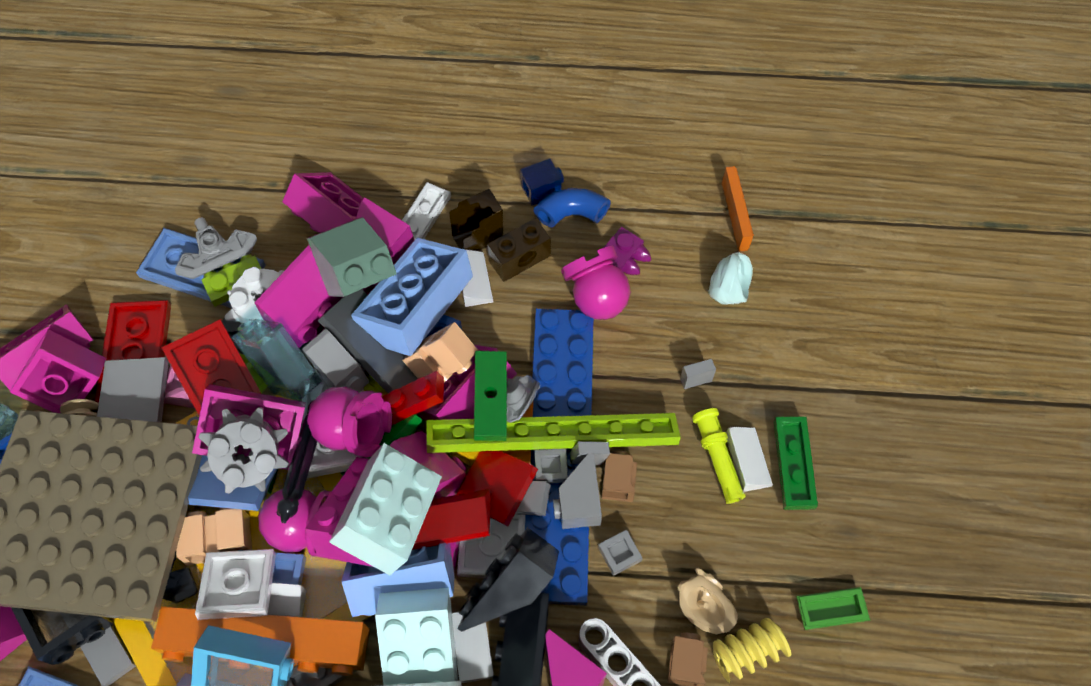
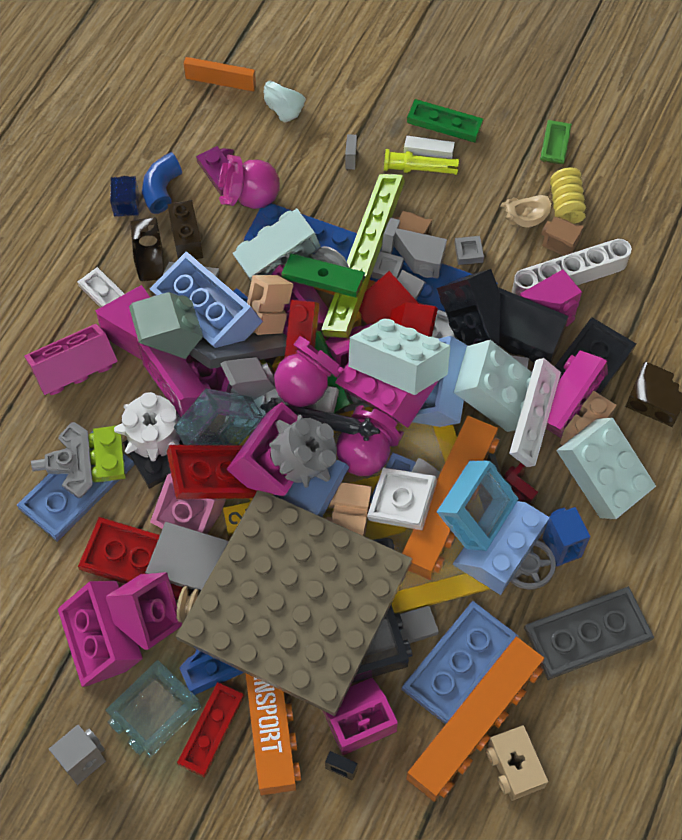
camera: 70 degrees left, 0 degrees up
none -> light aqua brick [233,208,321,280]

